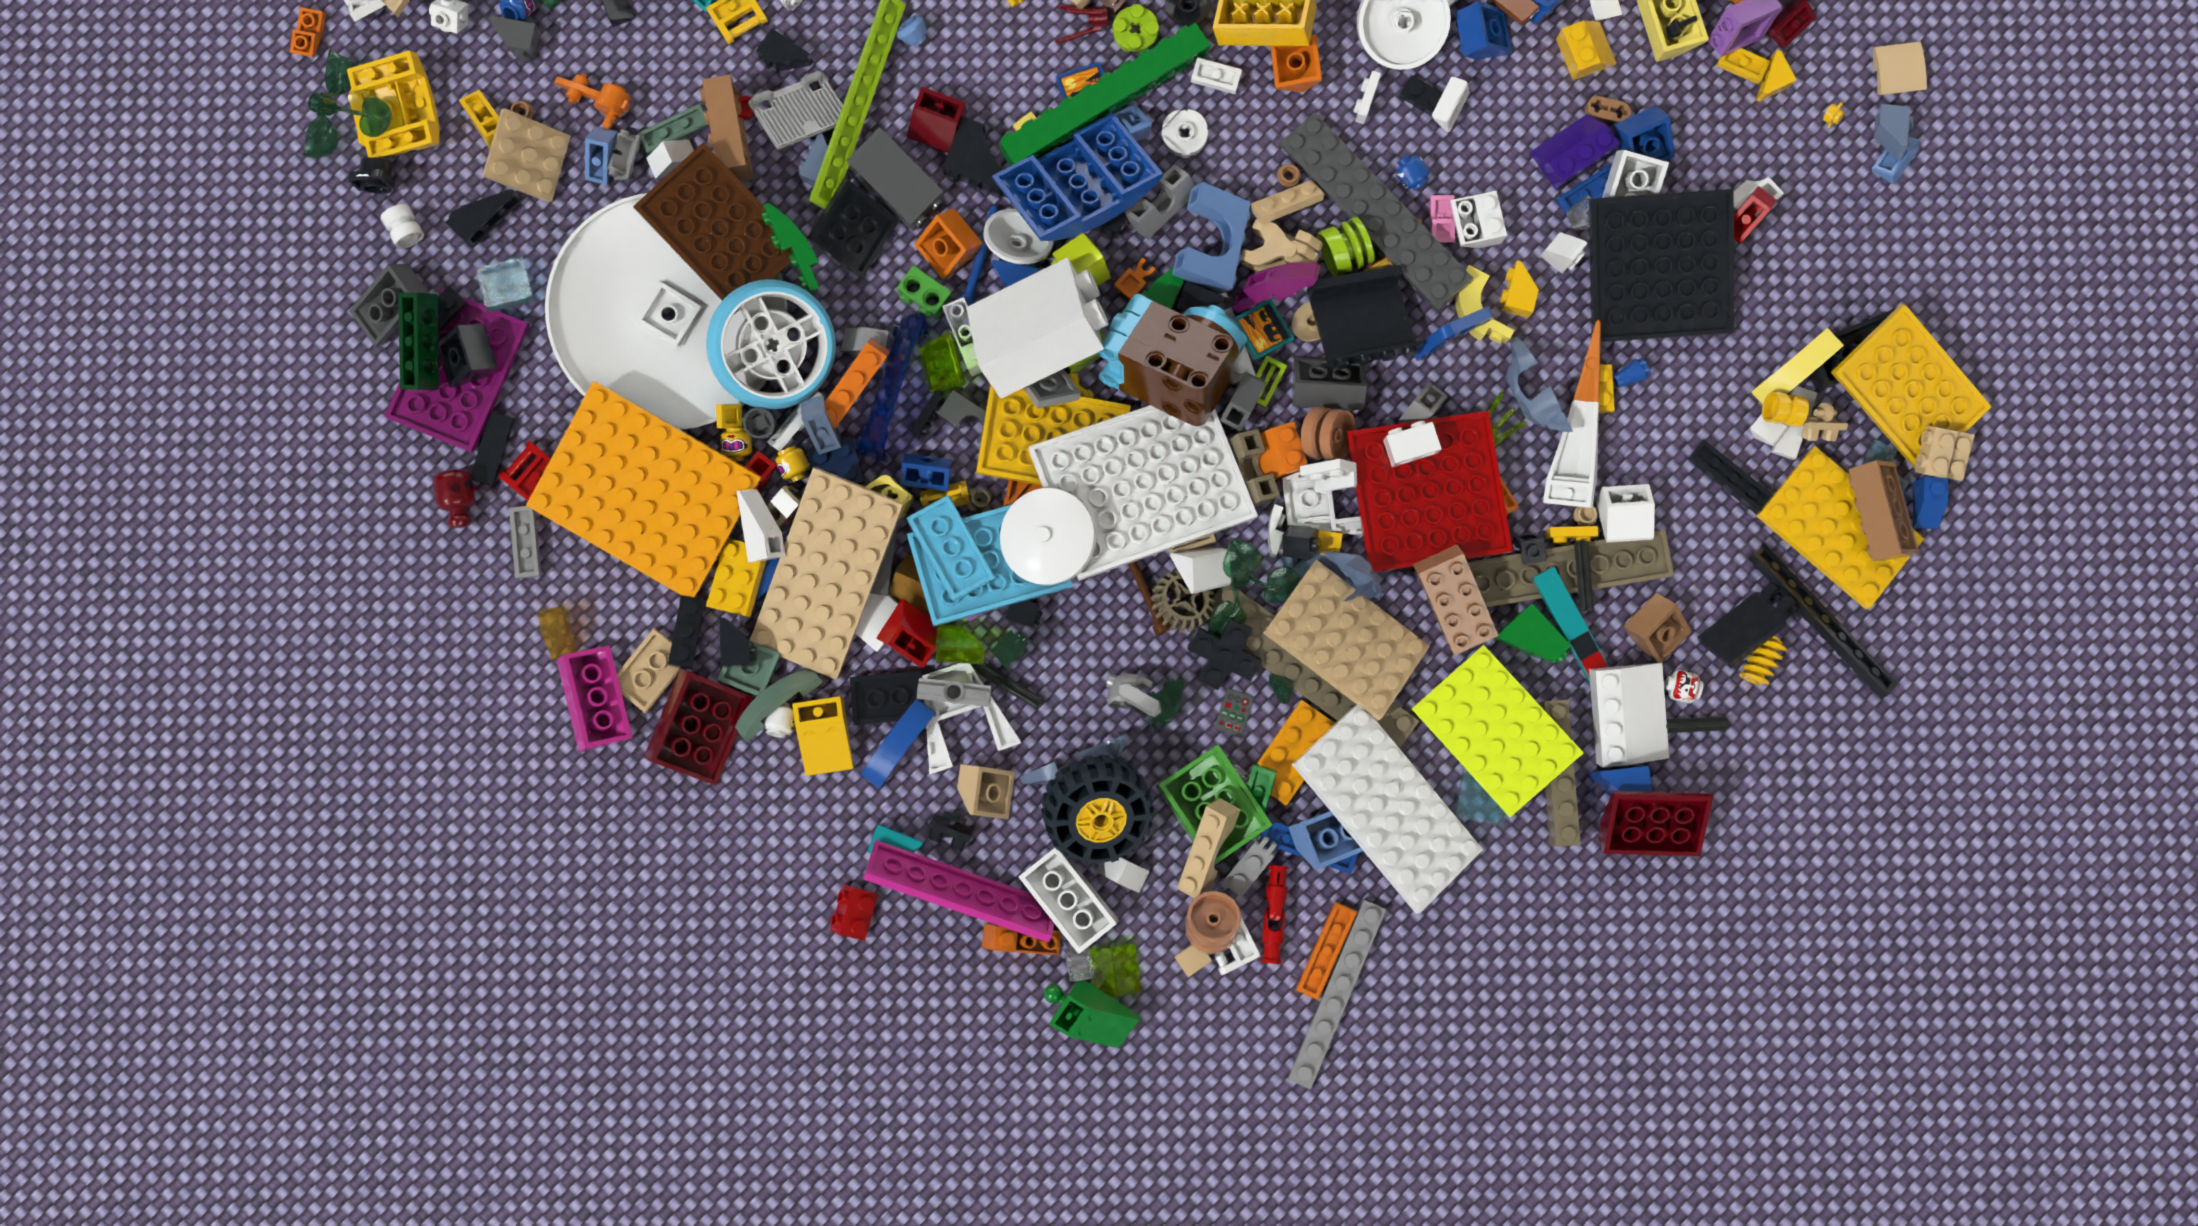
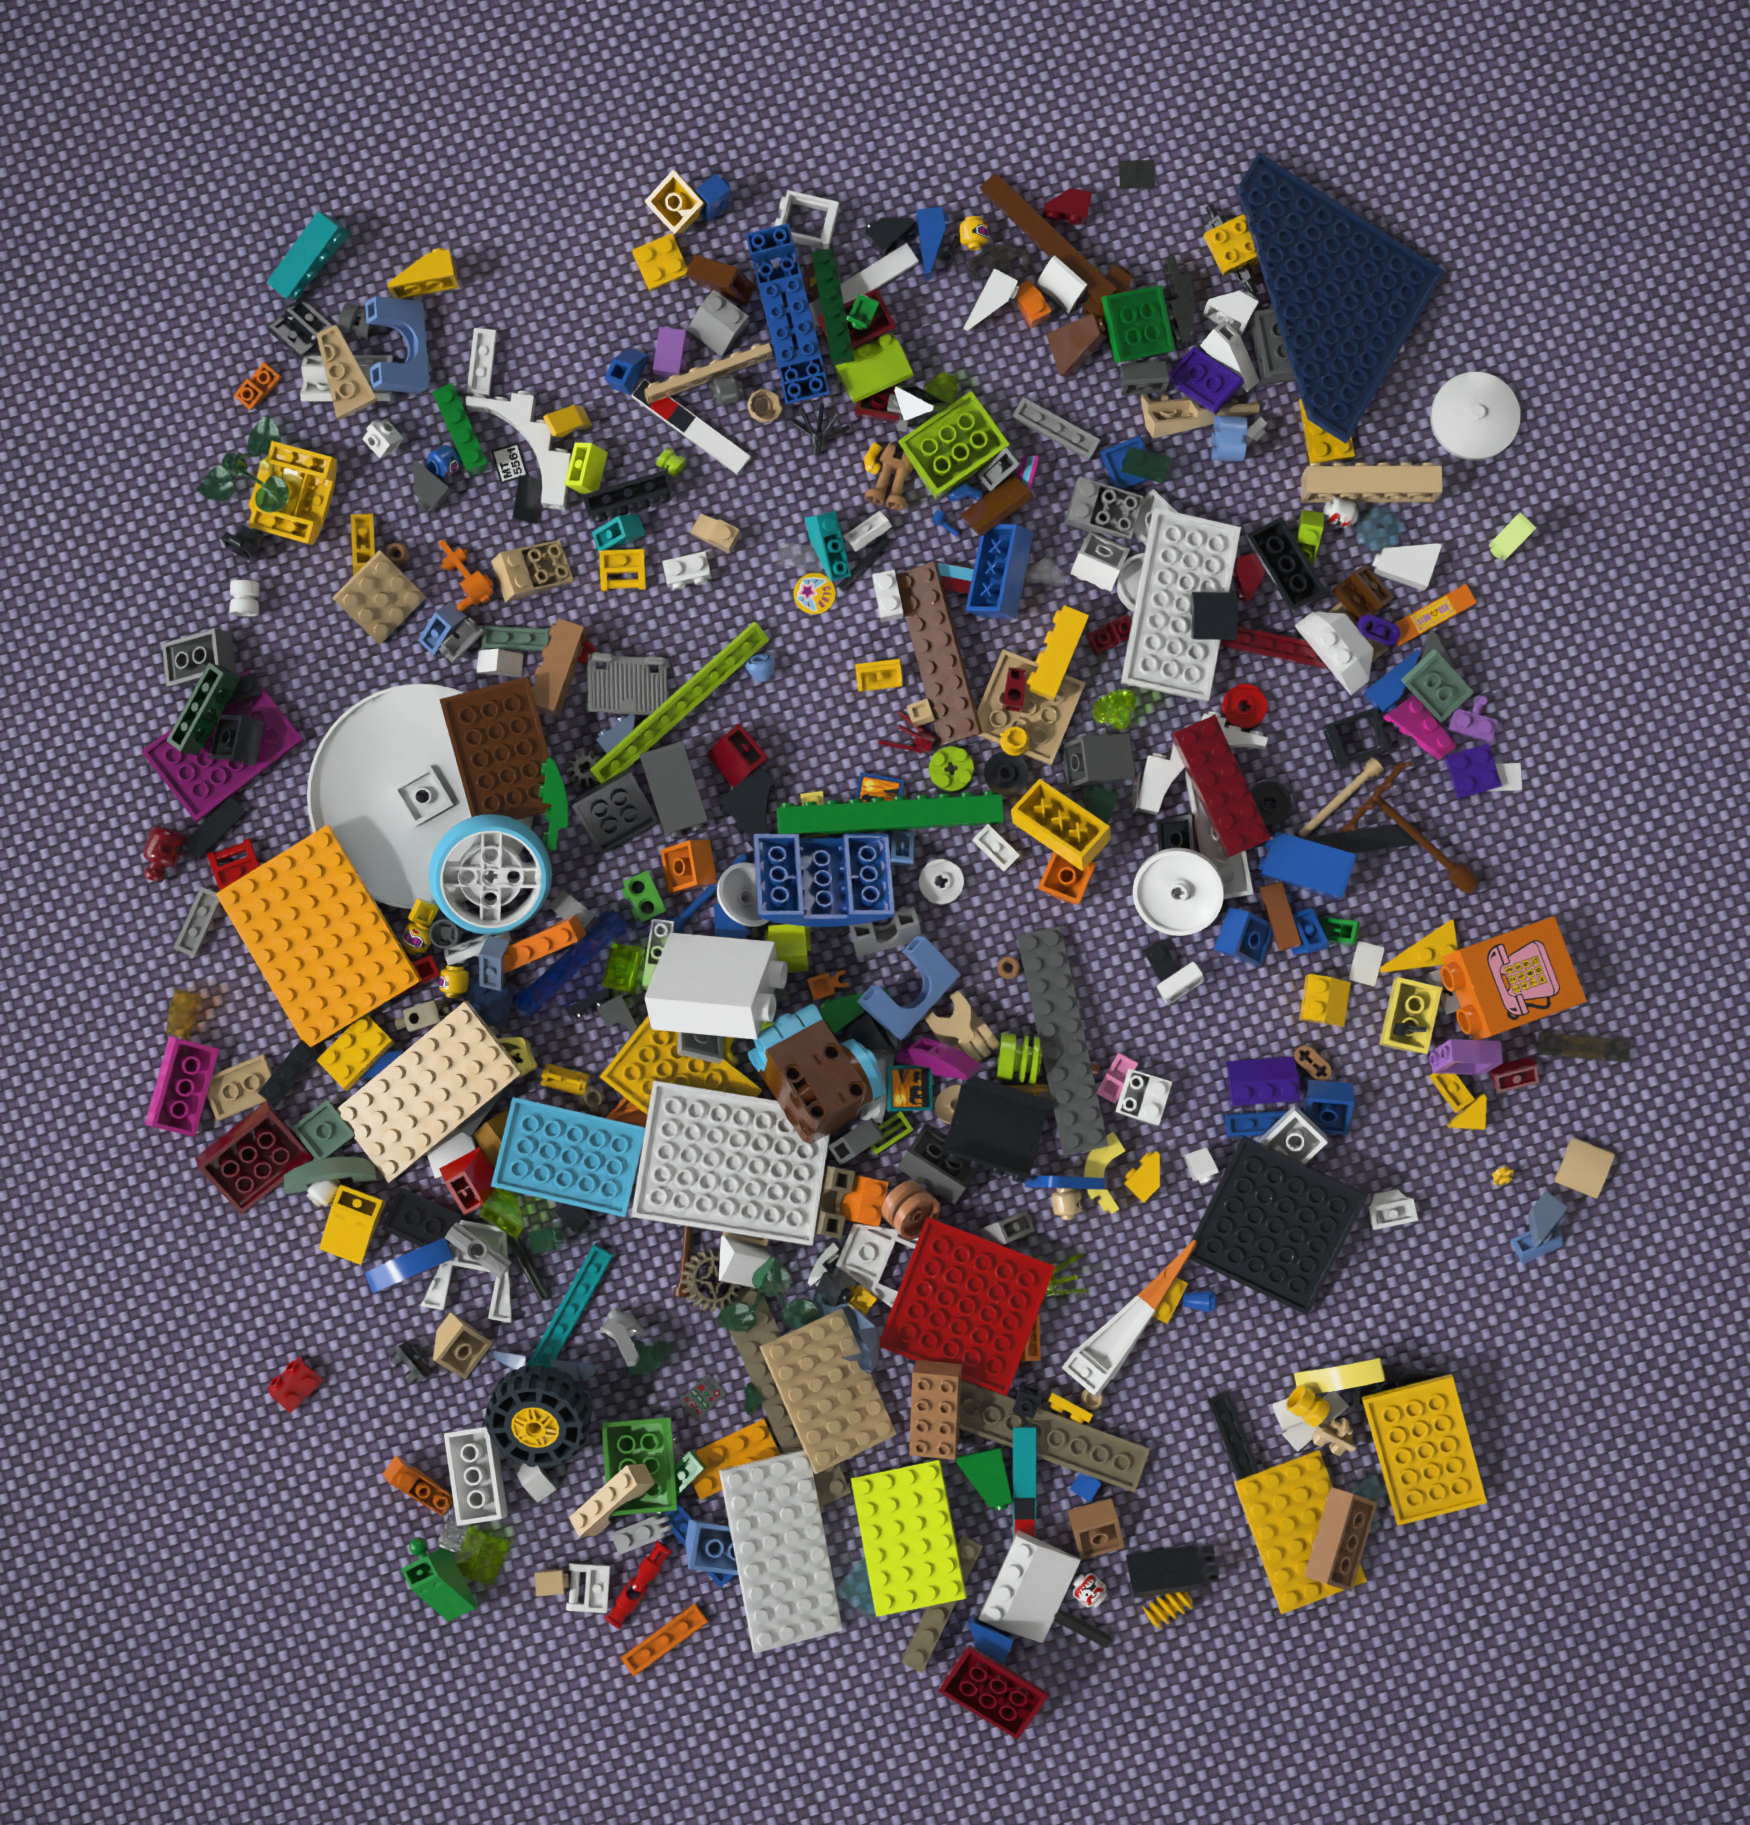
camera: 30 degrees right, 0 degrees up
black slope [445,189,522,248] -> none
clear light blue plate [476,257,534,312] -> none
black slope [720,618,758,668] -> none
white slope [737,489,786,563] -> none
black slope [756,28,813,71] -> none
dark pink plate [863,840,1054,942] -> none
teal slope [867,825,924,854] -> none
blue brick [900,453,952,491] -> none
medium azure tile [906,495,996,602] -> none
white dish [1000,488,1096,585] -> none
nougat wheel [1185,891,1241,954] -> none
black plate [1187,617,1262,690] -> none
tan plate [1251,180,1324,225] -> none
light grey plate [1287,899,1386,1090] -> none
white bracket [1300,459,1357,493] -> none
white plate [1353,71,1381,124] -> none
white brick [1383,421,1441,467] -> none
blue head [1395,154,1430,190] -> none
sand blue animal [1505,337,1573,432] -> none
clear slope [1566,196,1591,230] -> none
pearl dark grey axle [1574,540,1594,611] -> none
white slope [1596,484,1655,543] -> none
red slope [1734,186,1777,244] -> none
black plate [1748,543,1897,700] -> none
blue slope [1913,477,1948,529] -> none
tan plate [1915,425,1975,481] -> none
none -> tan slope [491,540,574,603]
none -> teal tile [527,1244,614,1368]
none -> light grey gear [567,750,602,788]
none -> tan head [1052,1188,1082,1220]
none -> blue slope [1070,1472,1102,1502]

